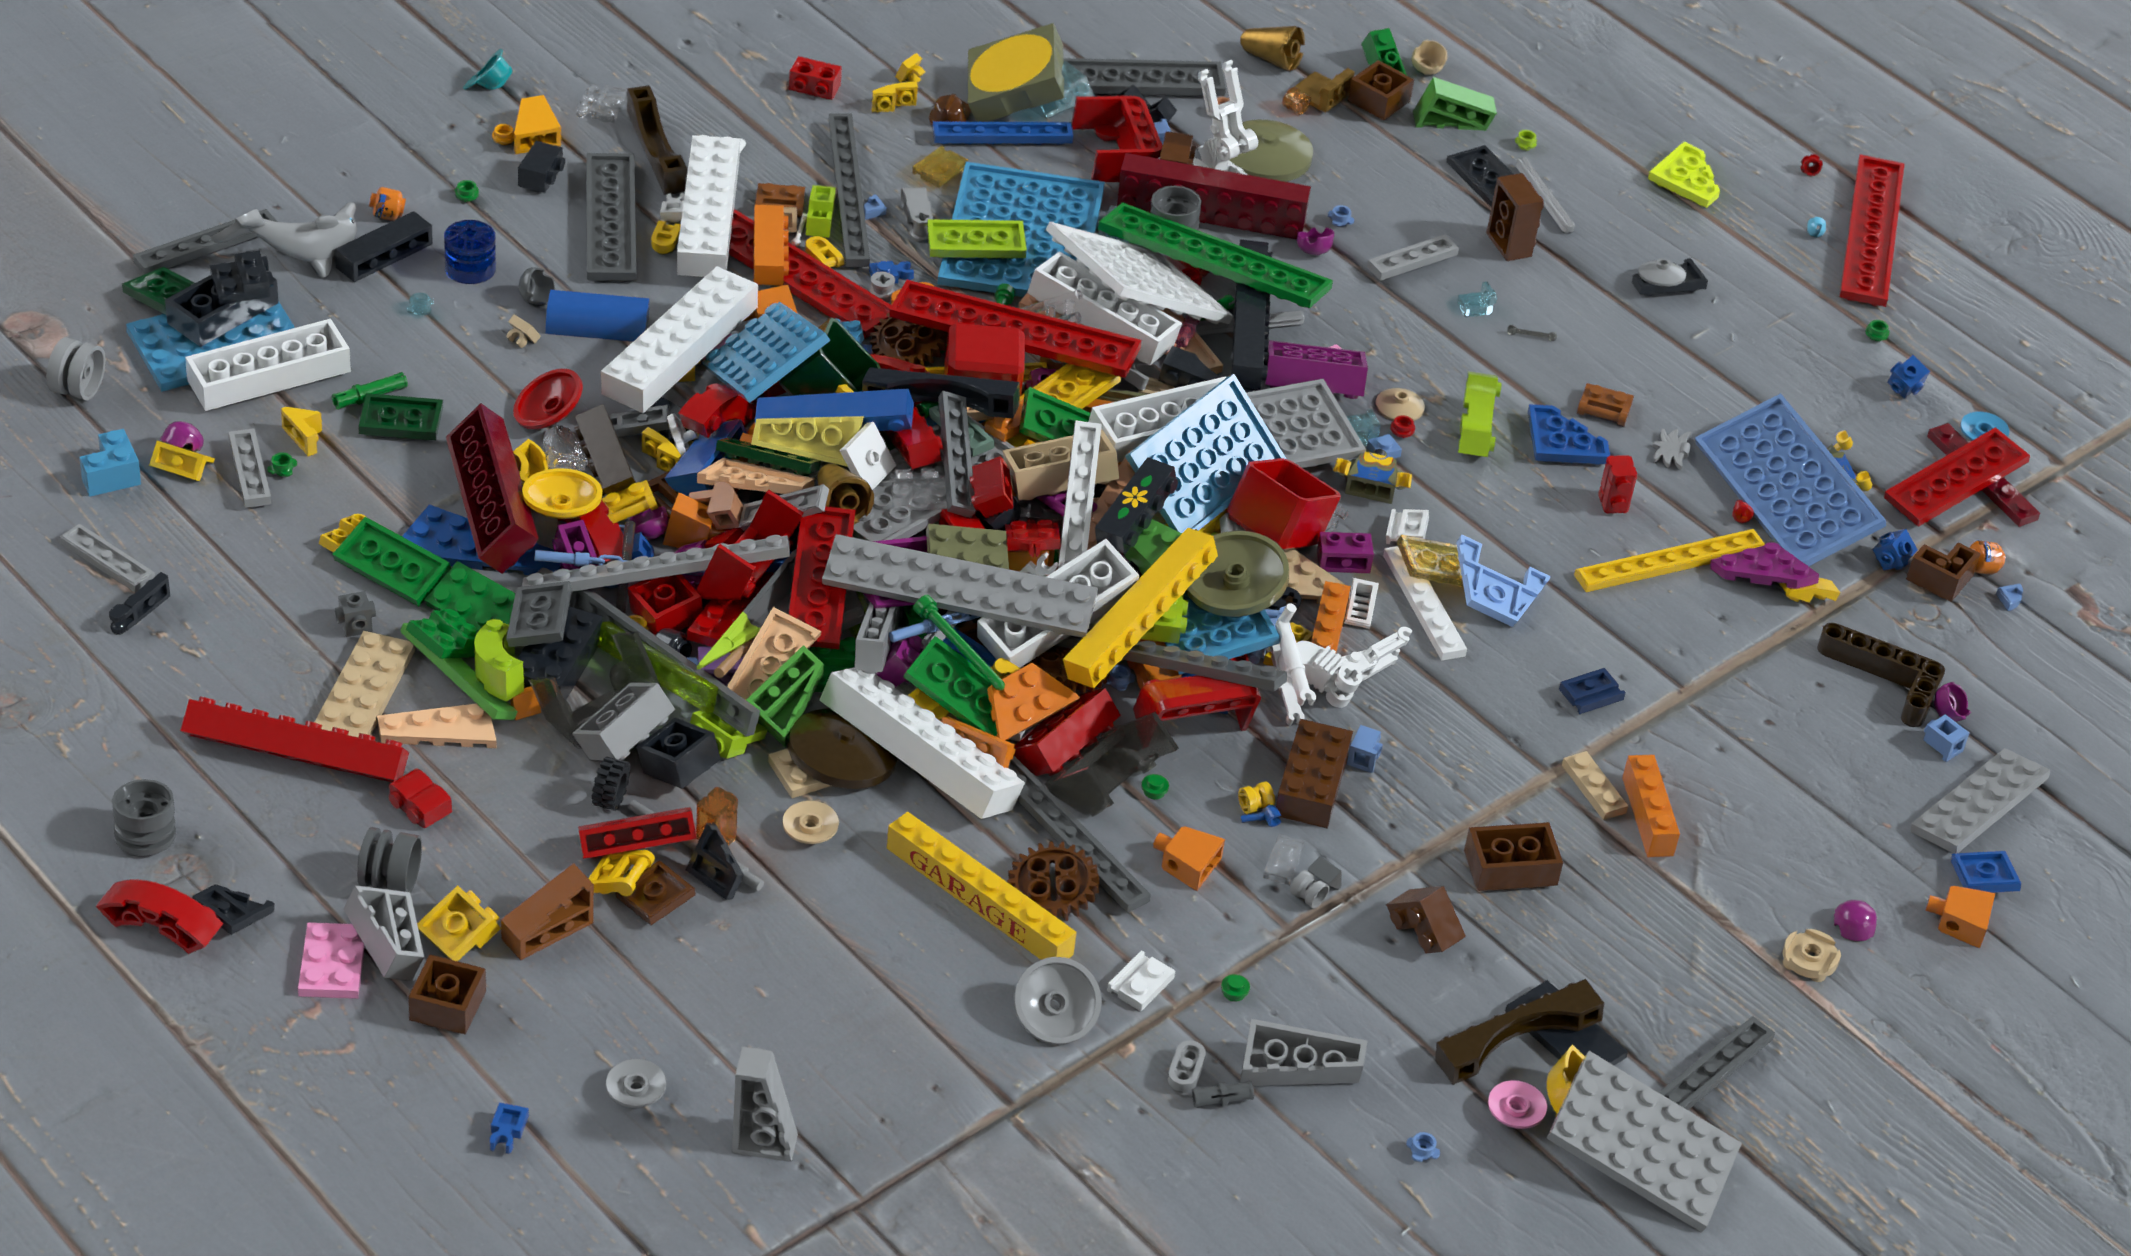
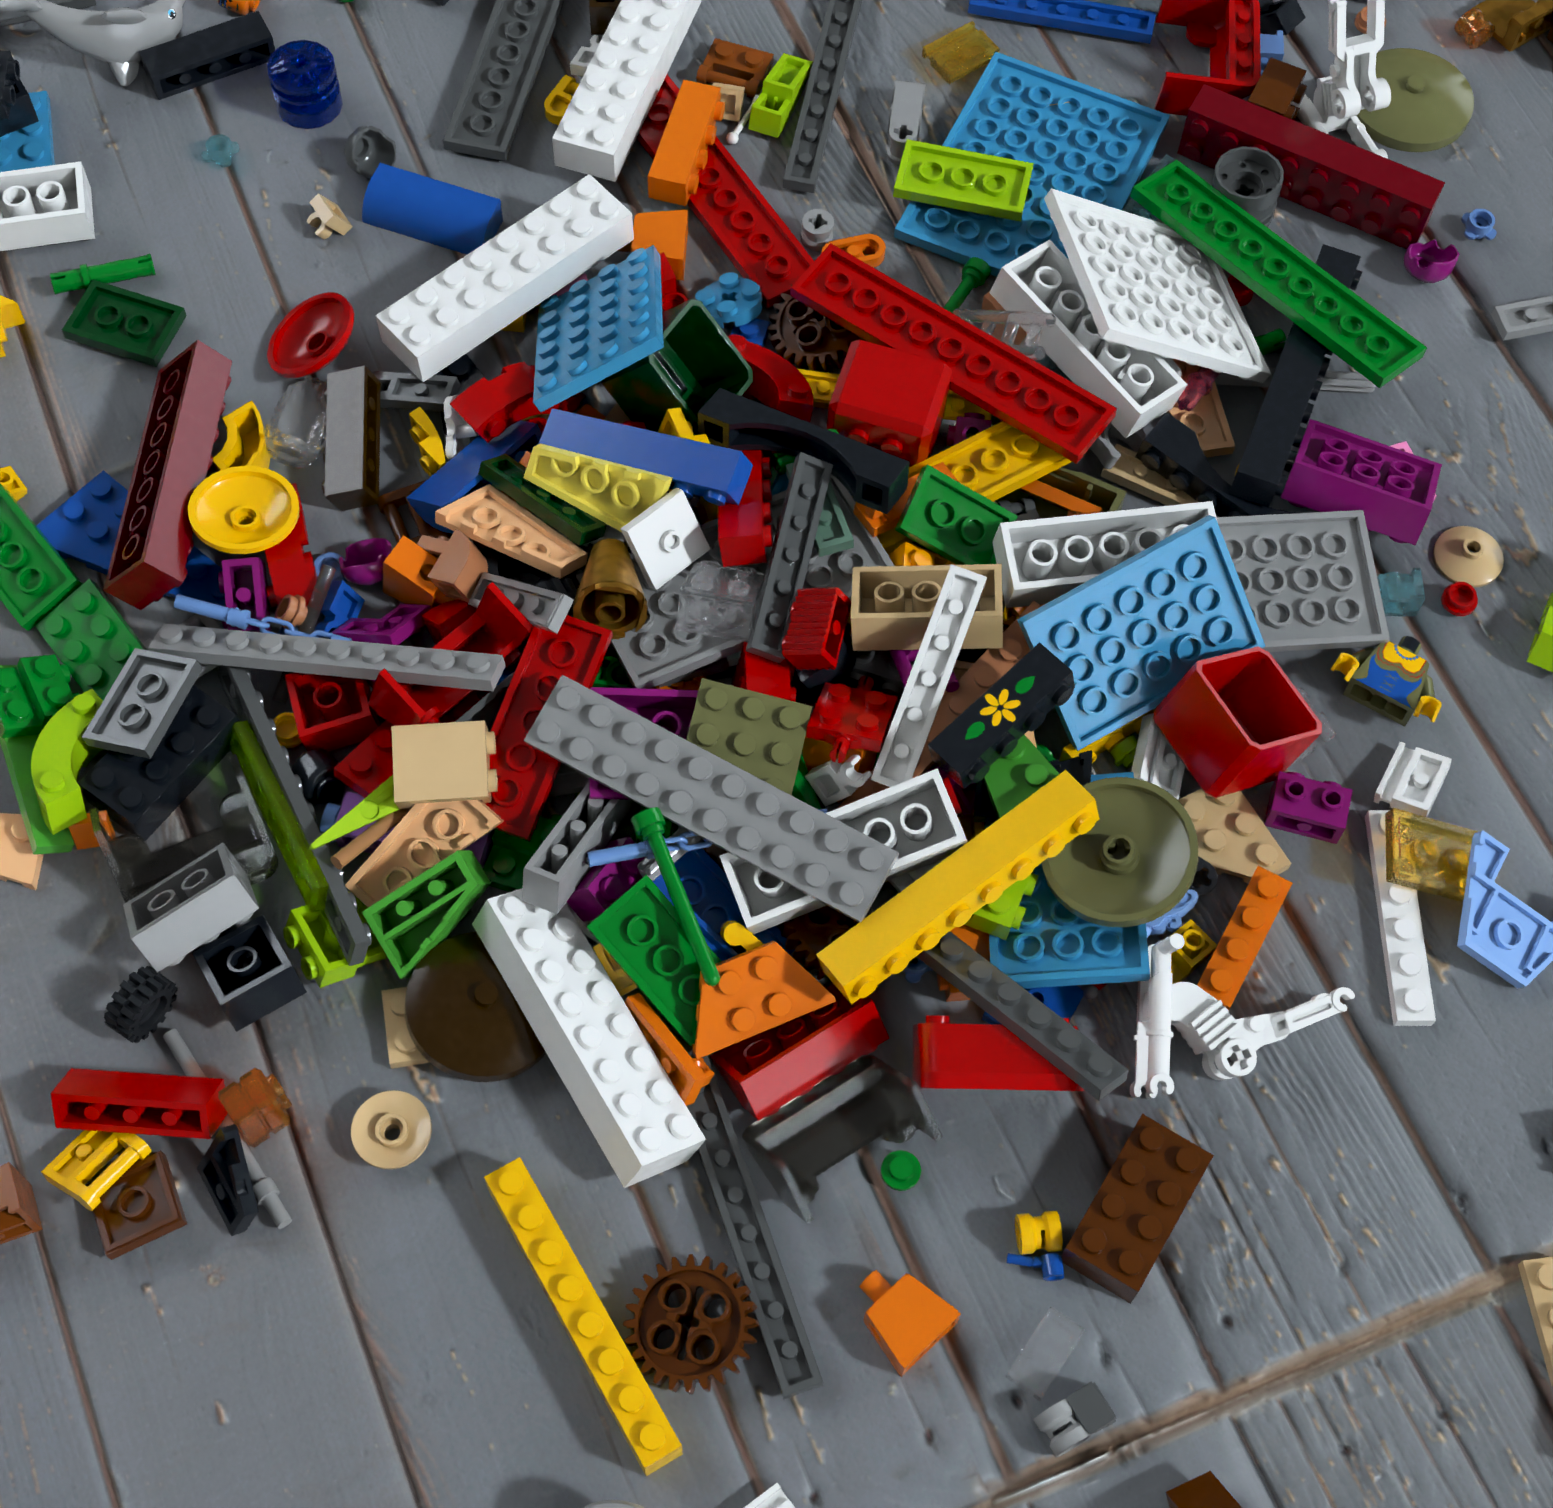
camera: 20 degrees right, 20 degrees up
yellow plate [602,480,658,524] -> none
yellow plate [805,236,845,268] -> none
medium blue tile [864,195,887,220] -> none
blue plate [869,261,914,284] -> none
white slope [1344,578,1379,629] -> none
medium blue brick [1347,725,1383,773] -> none
medium blue plate [1367,434,1402,458] -> none
reddish brown brick [1464,822,1563,891] -> none
none -> nougat plate [275,594,308,629]
none -> tan panel [391,720,498,809]

